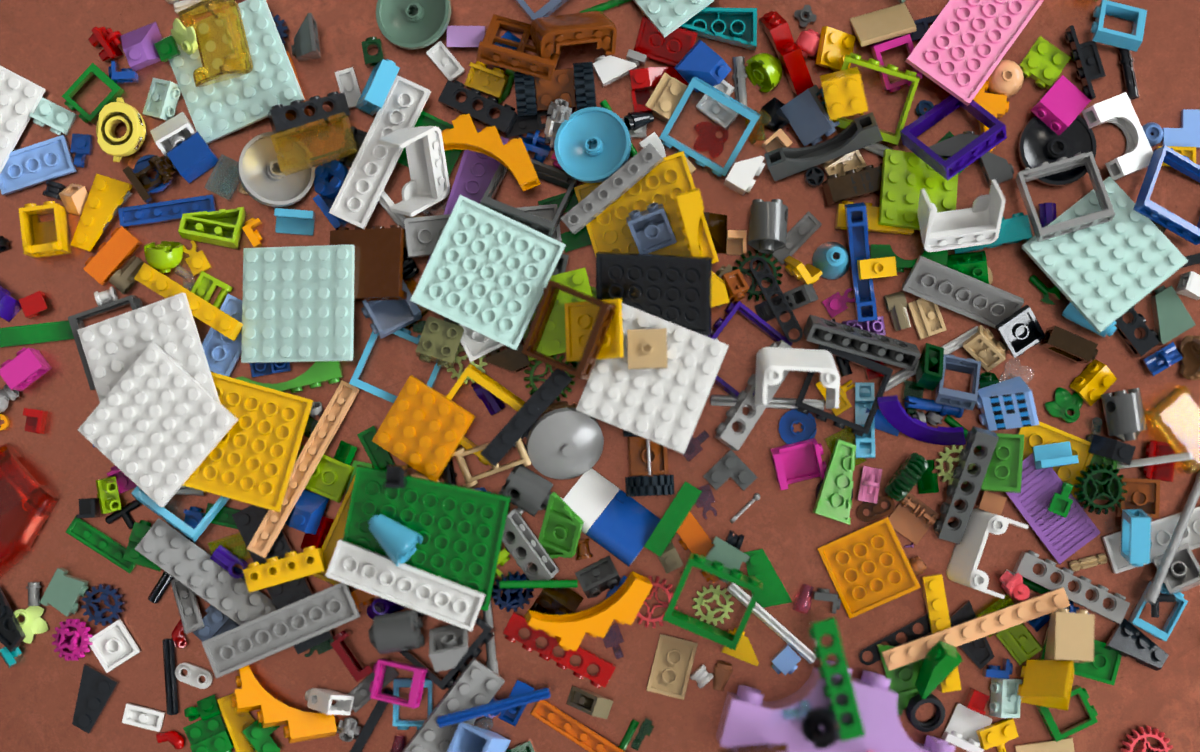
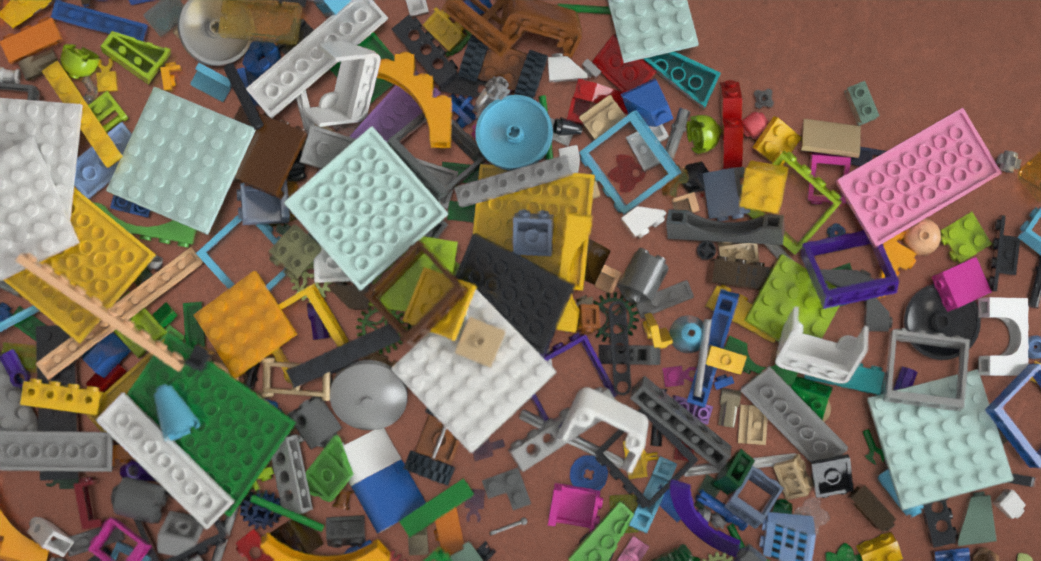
camera: 20 degrees right, 0 degrees up
none -> light nougat plate [16,252,185,371]
none -> black axle [224,63,263,130]
none -> light grey bar [694,319,712,397]
none -> blue plate [713,374,734,390]

